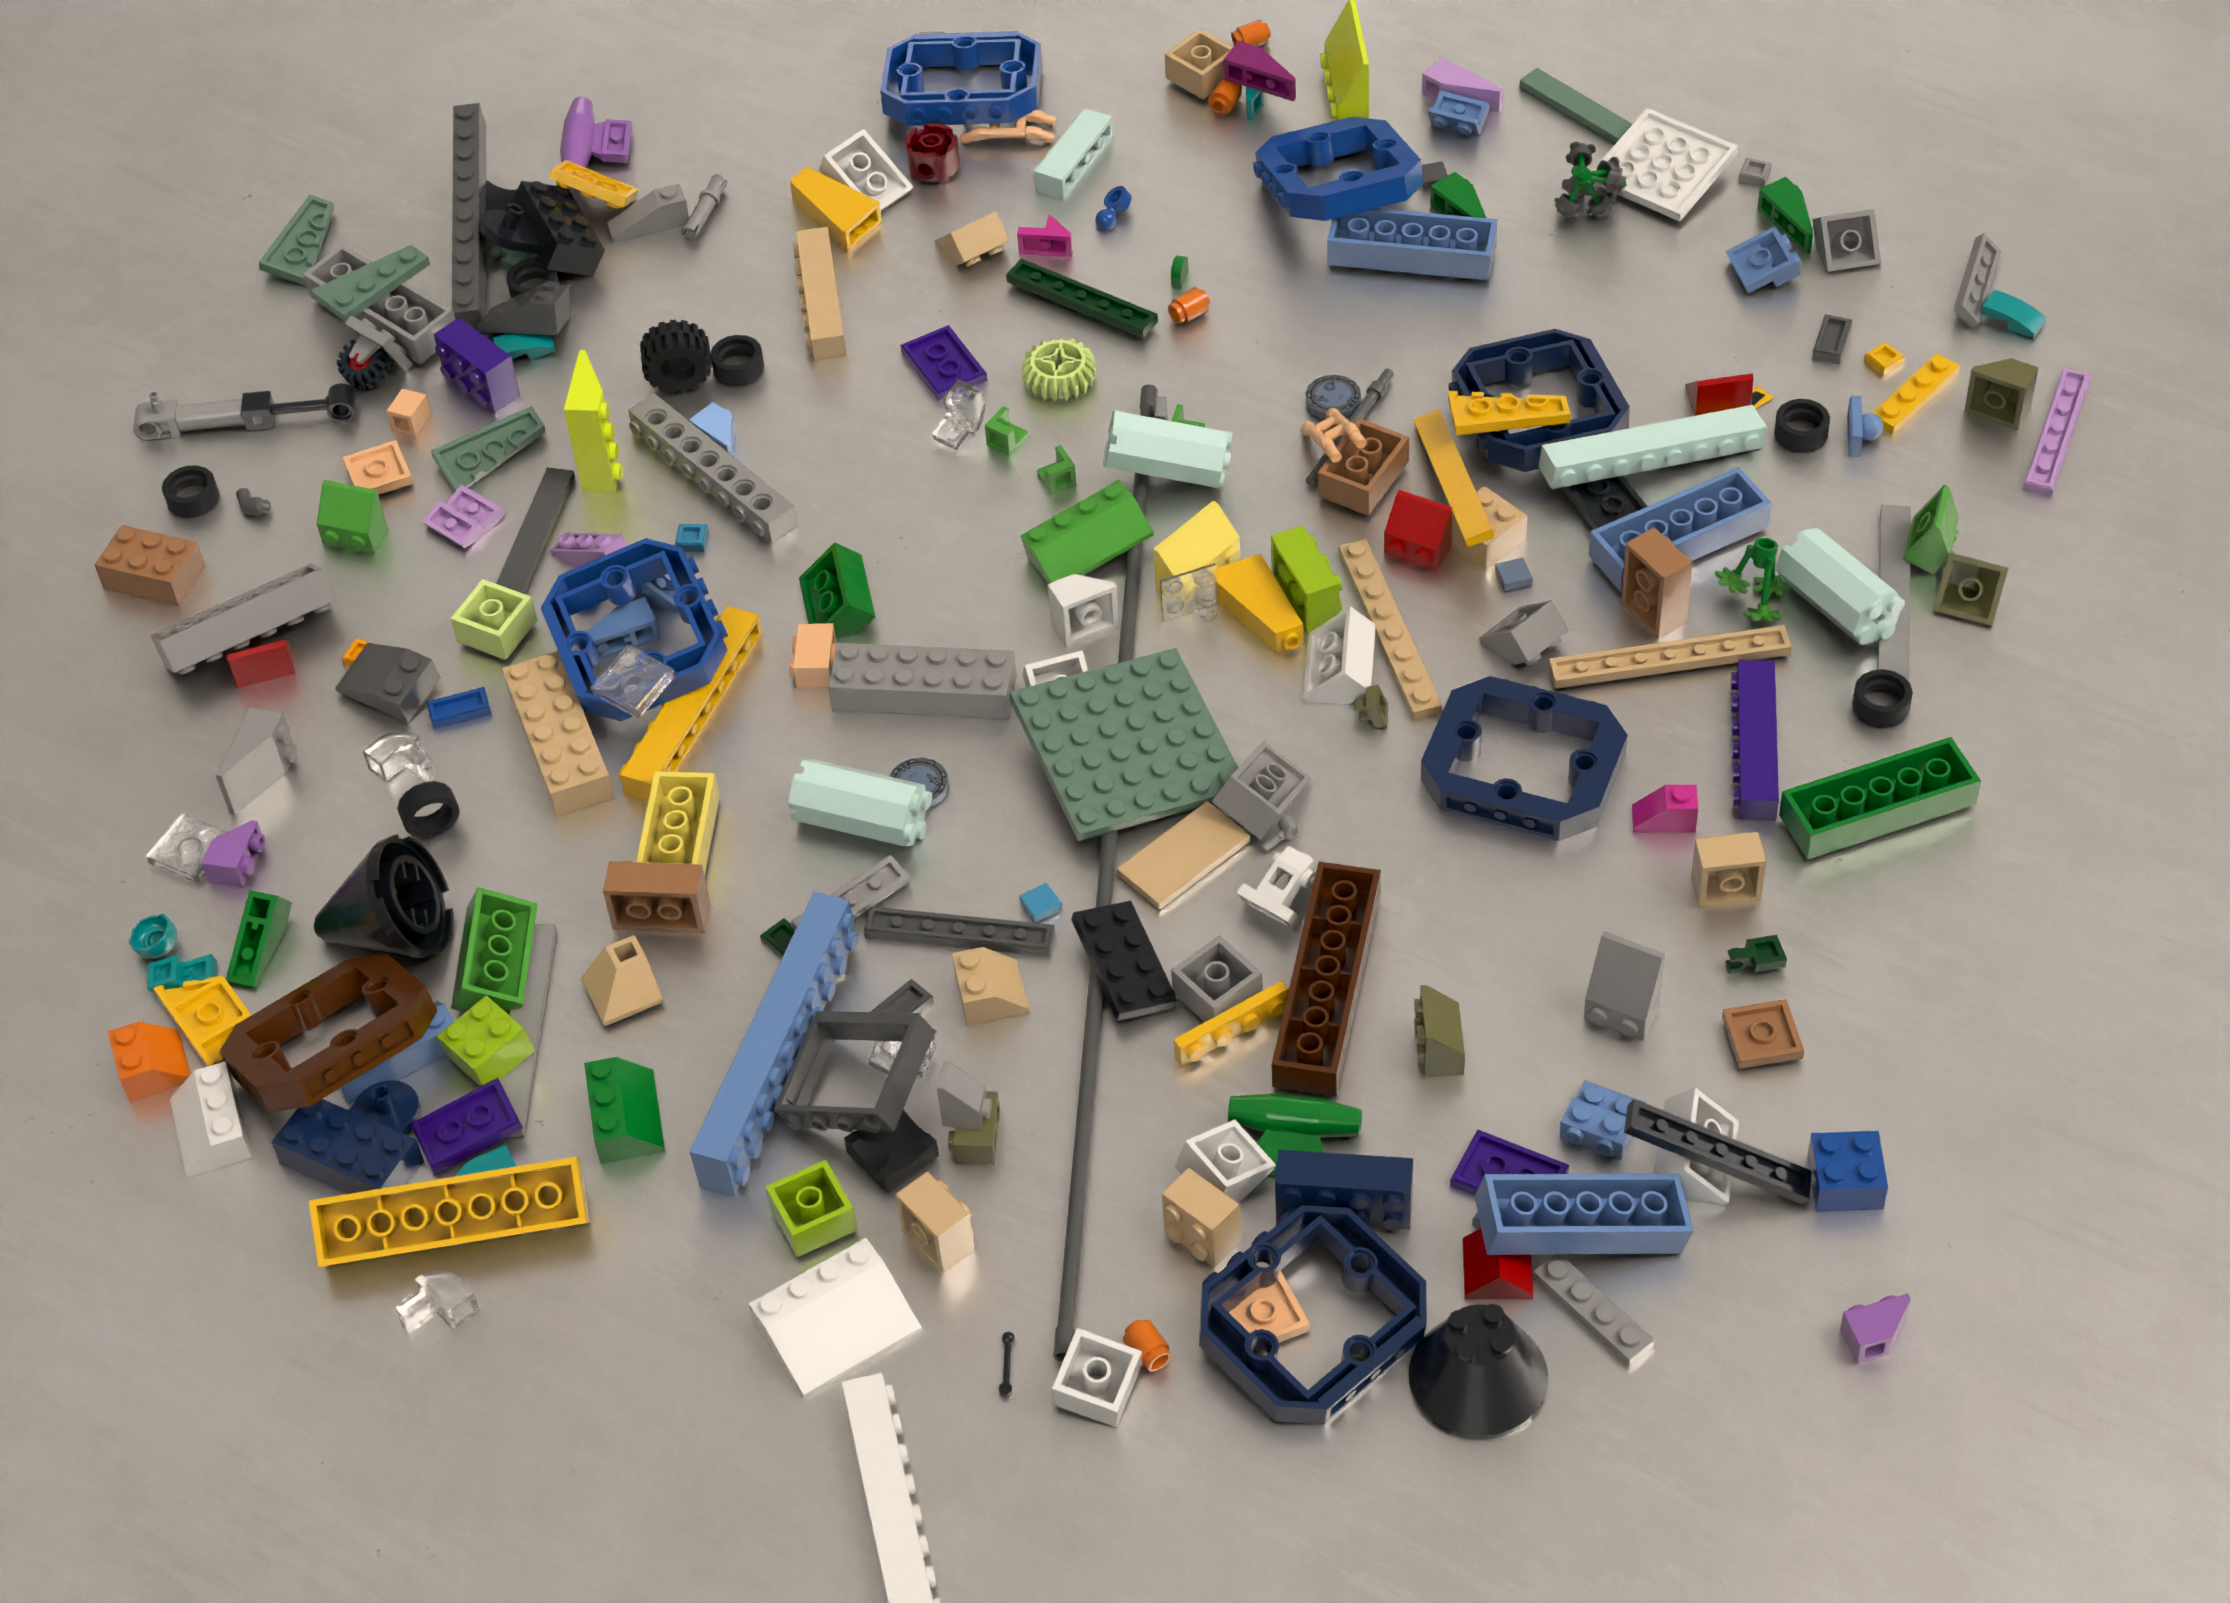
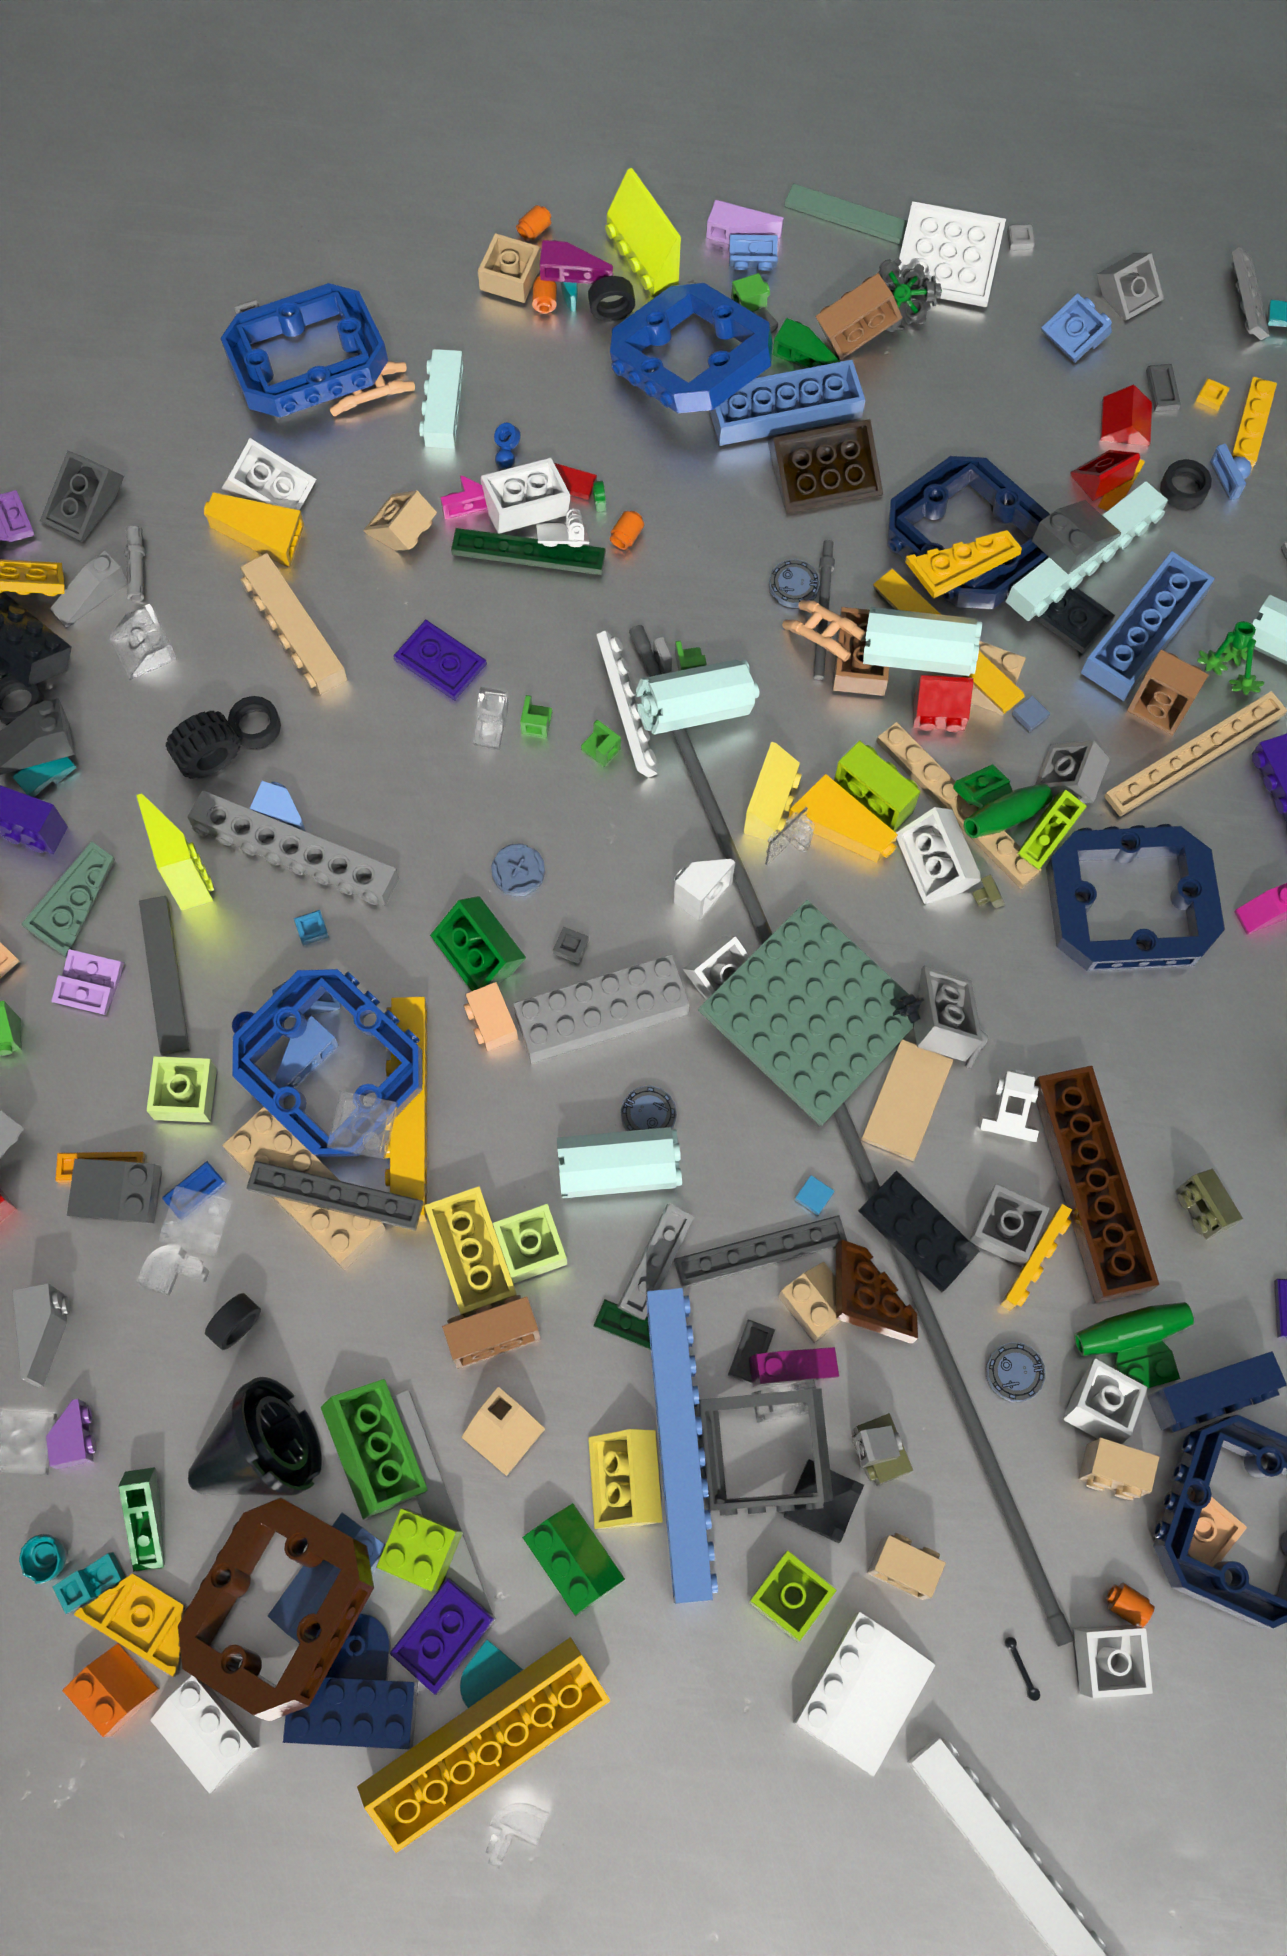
camera: 30 degrees left, 20 degrees up
lavender slope [550,532,628,567] -> none
dark red brick [905,123,960,184] -> none
bright green slope [1020,480,1154,584] -> none
yellowish green gear [1022,337,1097,403] -> none
green slope [1757,177,1813,255] -> none
none -> dark grey slope [40,450,124,542]
none -> clear slope [108,604,177,681]
none -> clear hinge [158,1186,232,1257]
none -> dark grey tile [247,1161,424,1231]
none -> white slope [481,458,570,534]
none -> sand blue tile [491,844,545,896]
none -> yellowish green brick [493,1204,567,1284]
none -> white hinge [536,508,589,547]
none -> dark grey plate [553,927,589,963]
none -> red tile [554,463,597,500]
none -> black tyre [588,276,635,321]
none -> light yellow slope [588,1429,663,1529]
none -> white plate [596,630,658,778]
none -> bright green brick [731,273,770,312]
none -> magenta slope [749,1347,839,1387]
none -> dark brown slope [768,419,883,514]
none -> medium nougat brick [815,273,902,360]
none -> reddish brown plate [836,1239,918,1344]
none -> light aqua brick [863,607,982,676]
none -> black plant [892,994,924,1023]
none -> green plate [953,764,1053,838]
none -> tile [986,1343,1045,1402]
none -> lime slope [1017,790,1087,870]
none -> dark grey slope [1032,500,1121,574]
none -> red slope [1100,384,1152,446]

